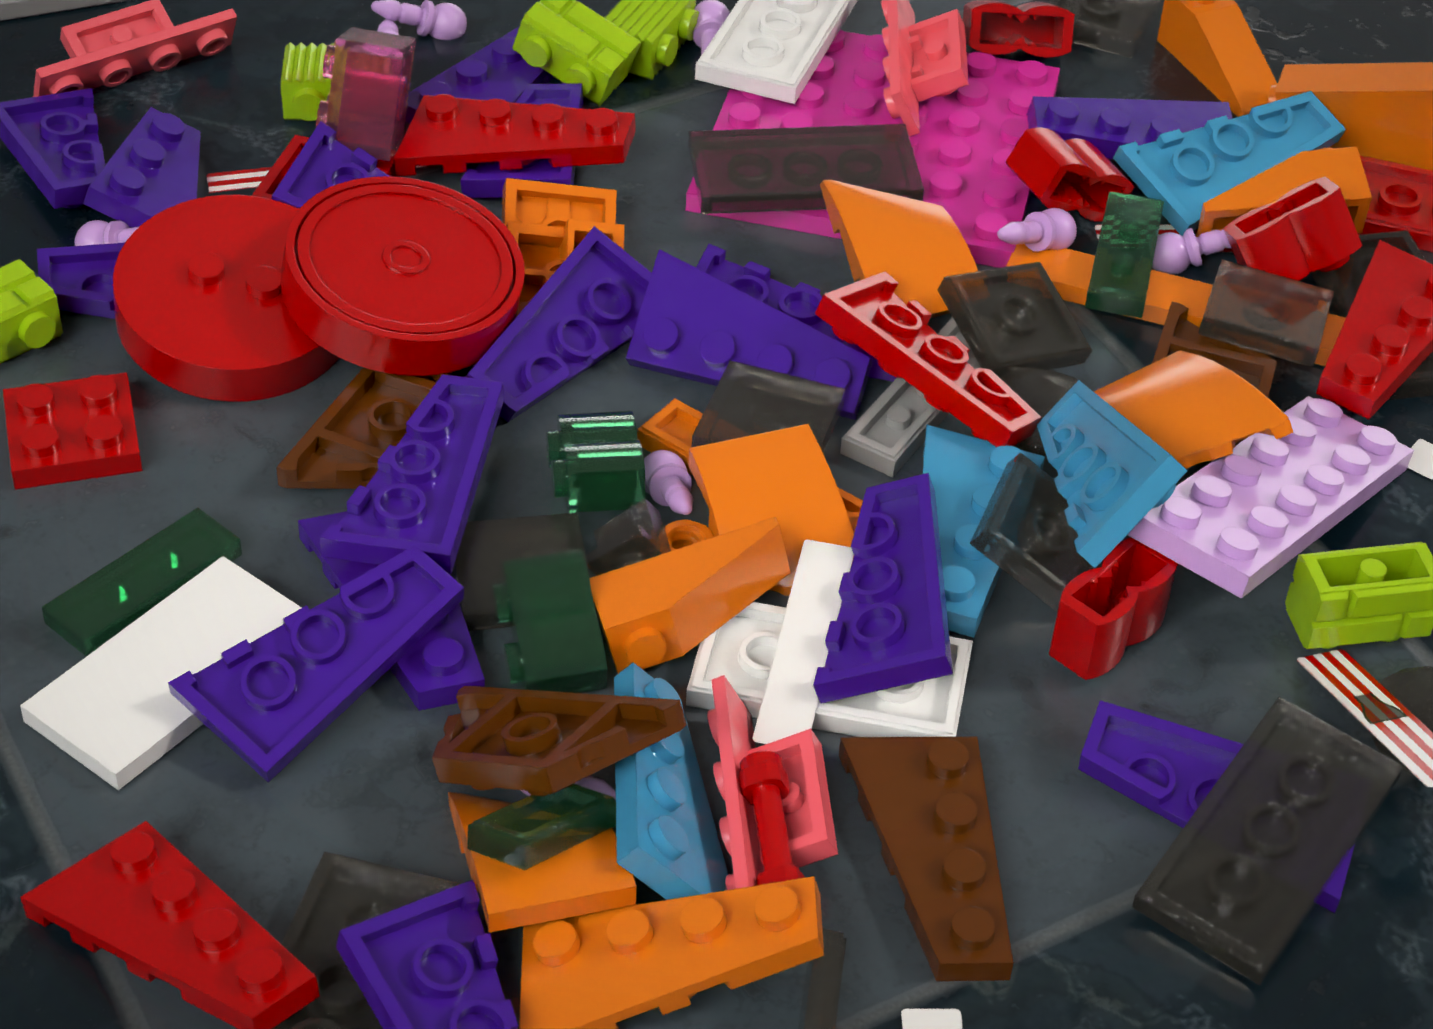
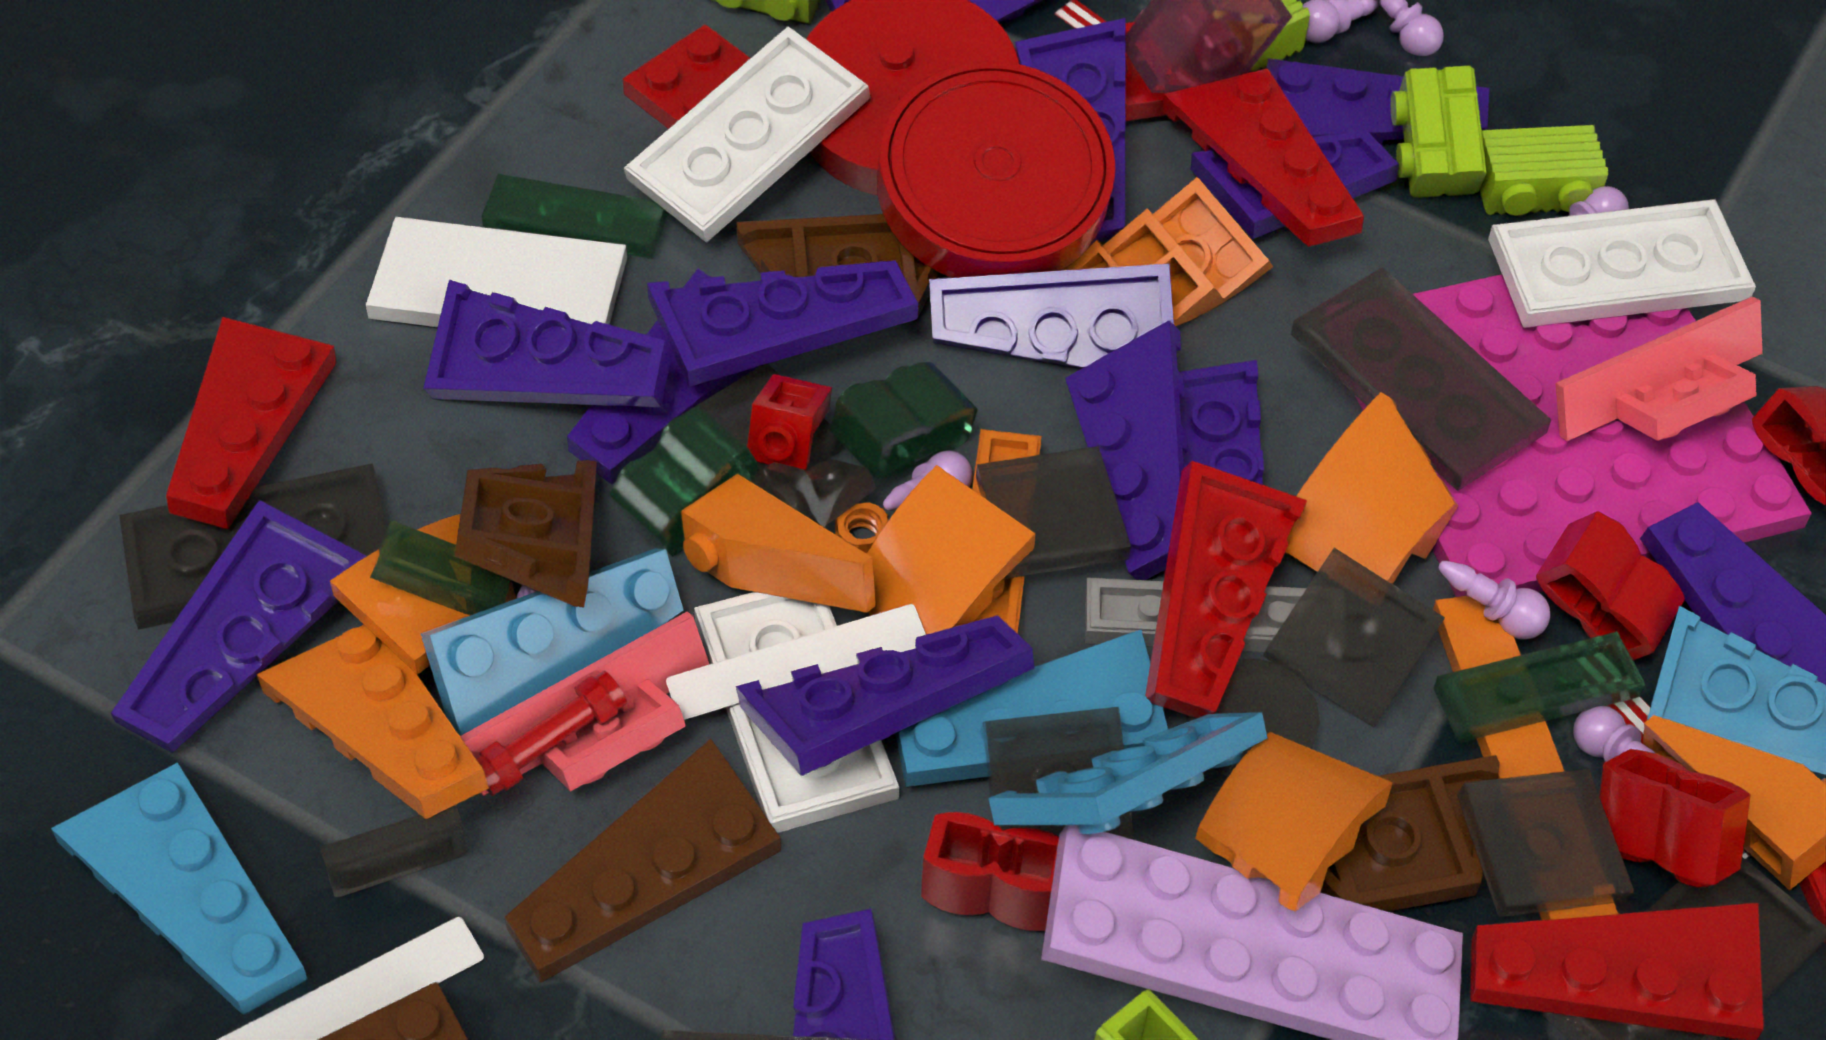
camera: 60 degrees right, 10 degrees up
none -> white tile [624,27,871,243]
none -> red bracket [746,374,833,472]

